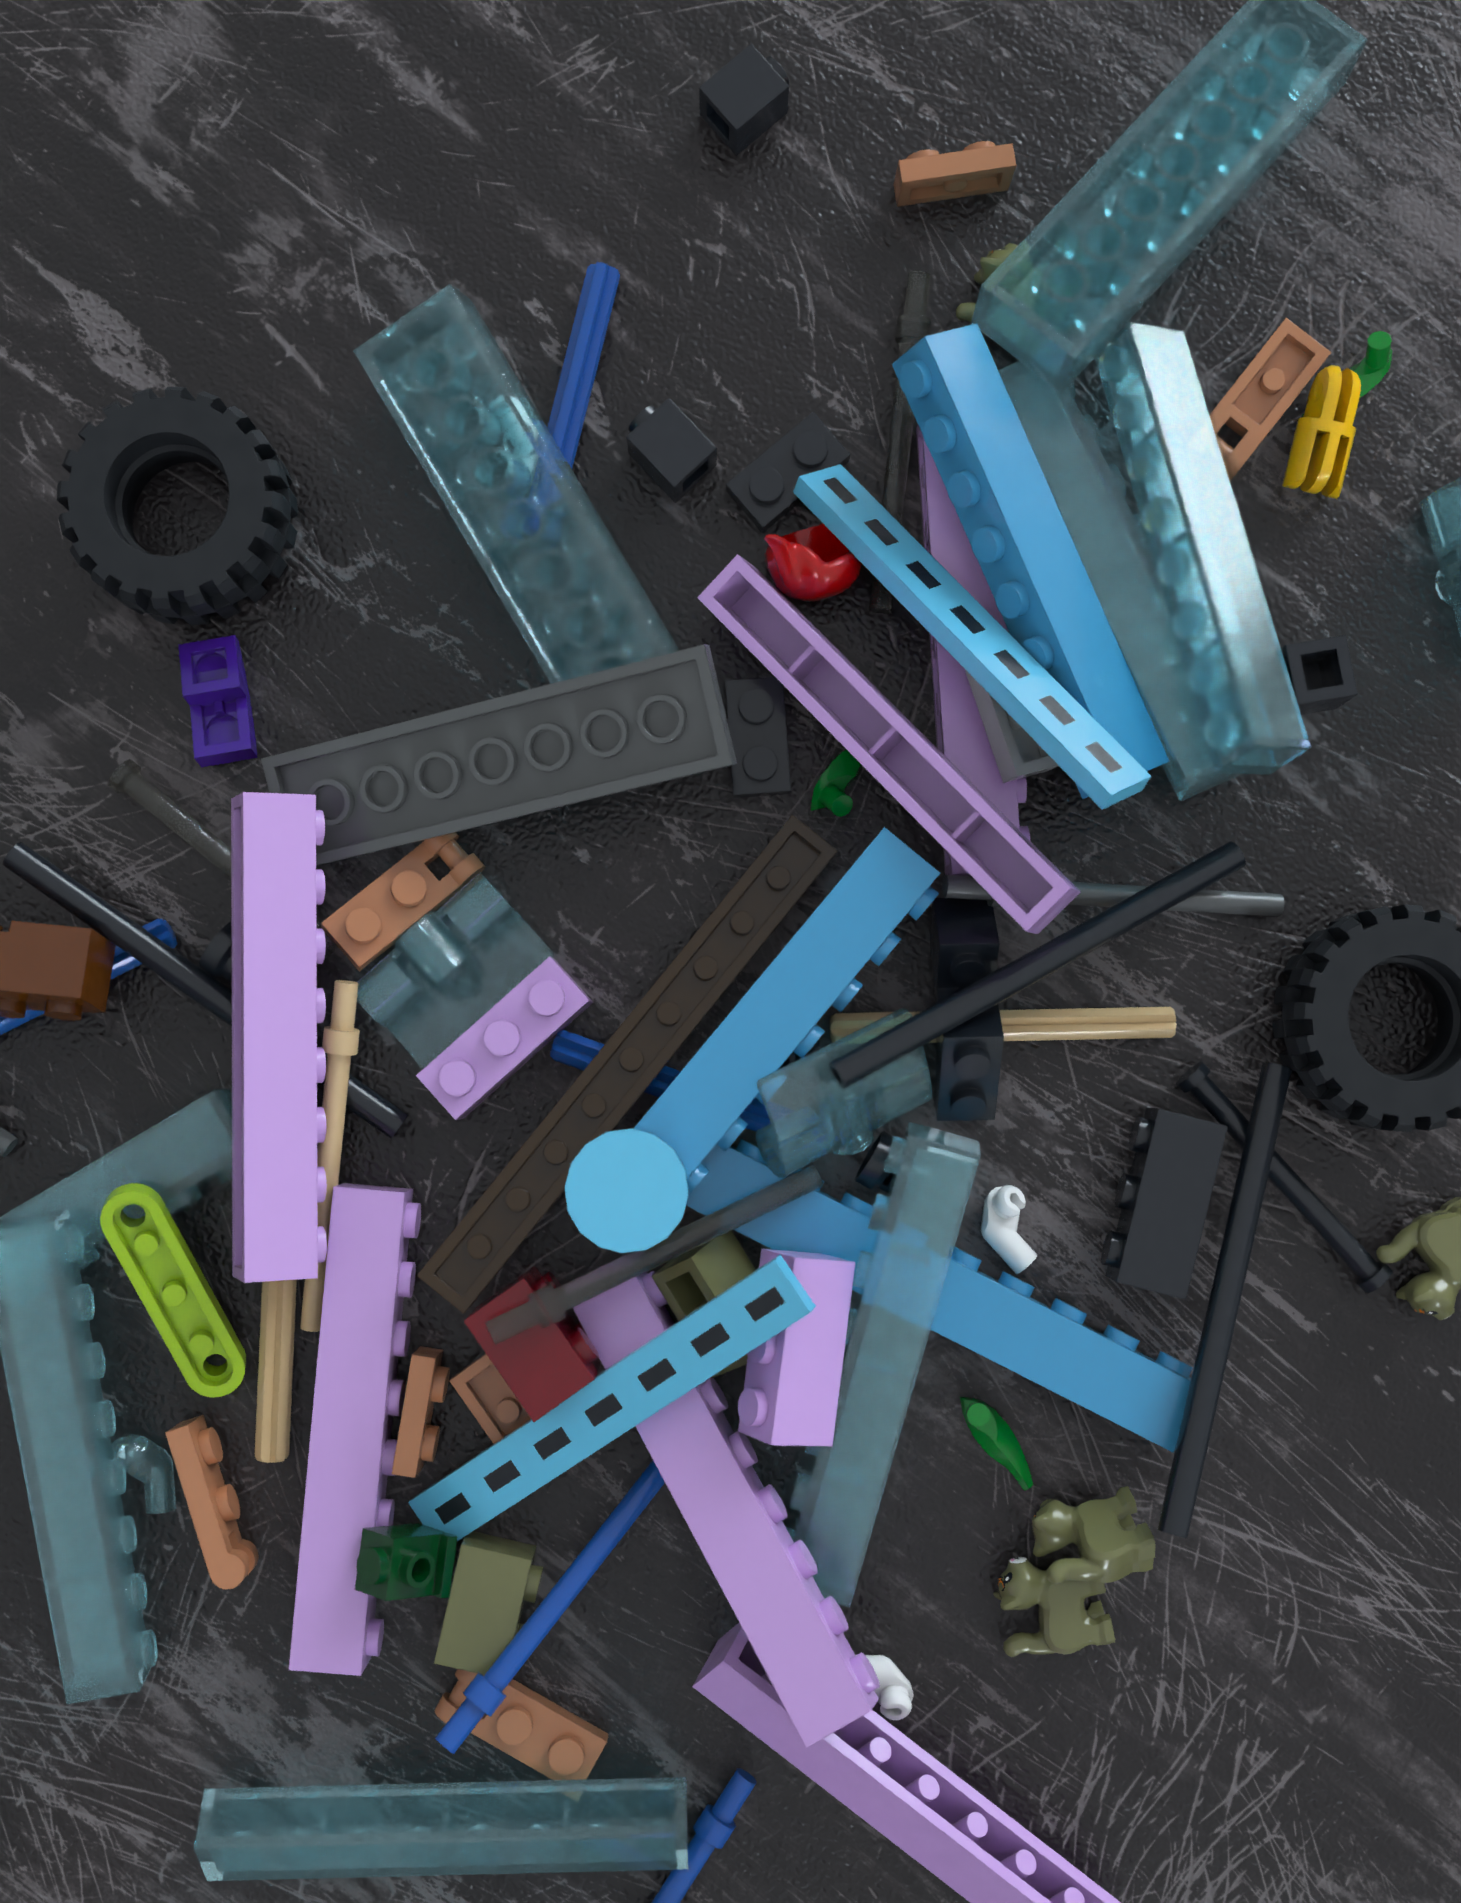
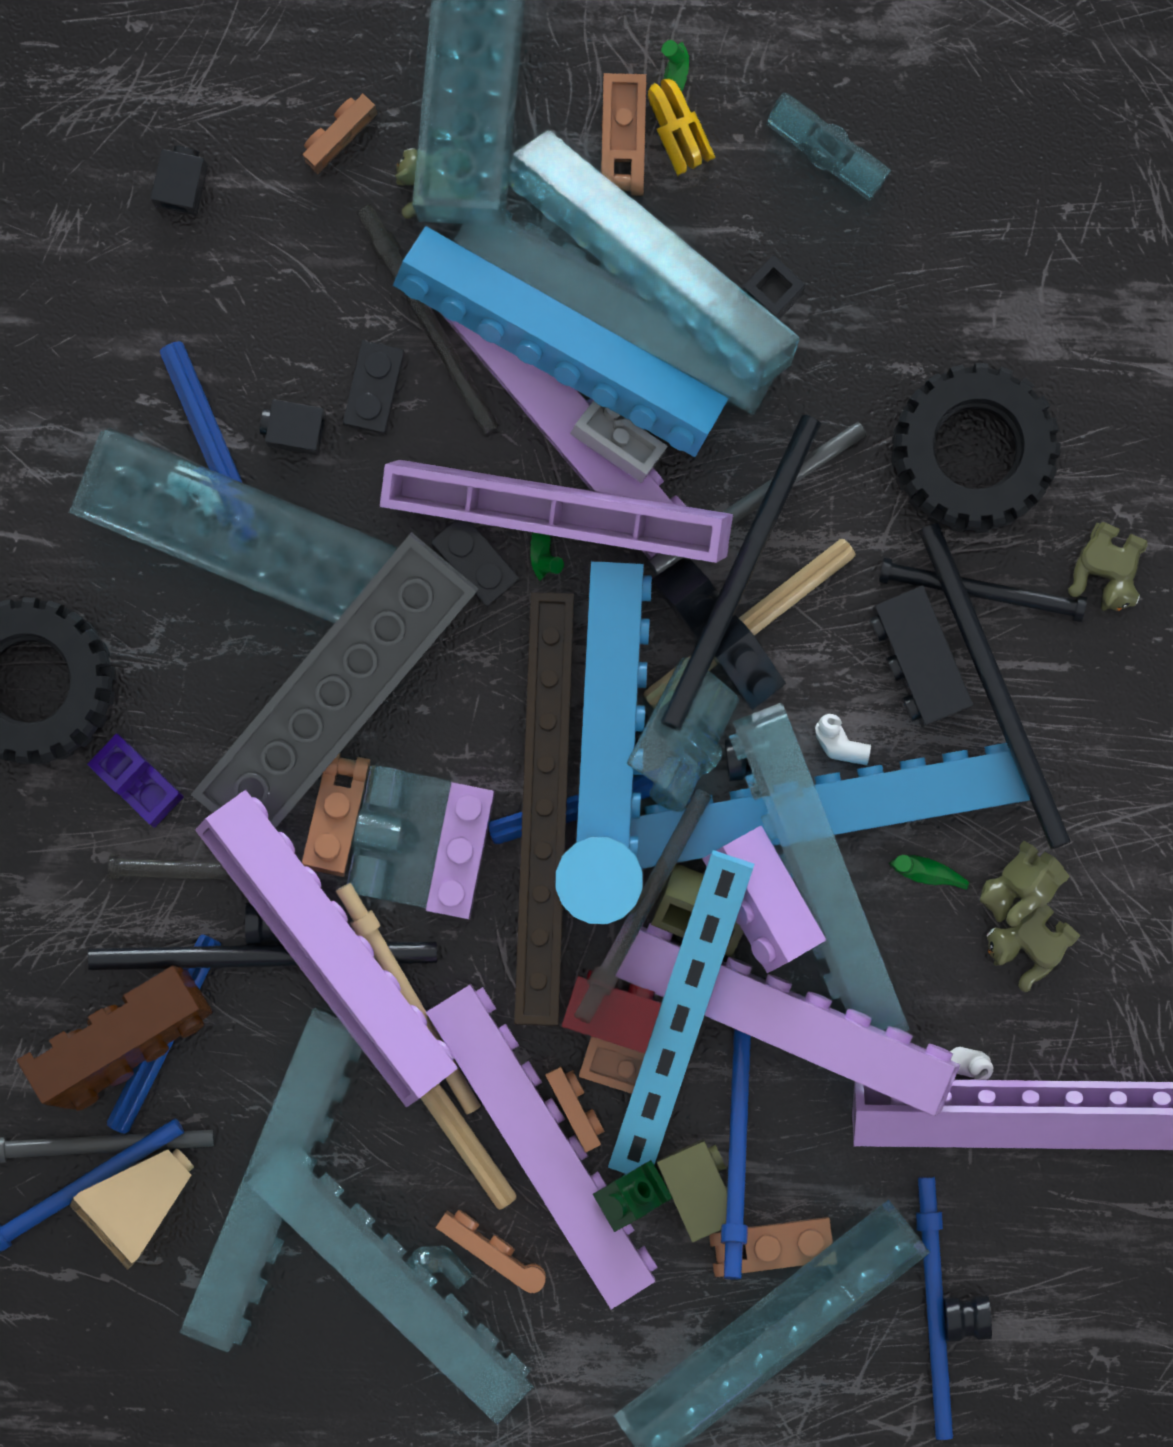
camera: 25 degrees left, 0 degrees up
lime plate [100,1183,246,1397] -> none
red hair [764,523,862,601] -> none
medium azure tile [793,464,1151,810] -> none

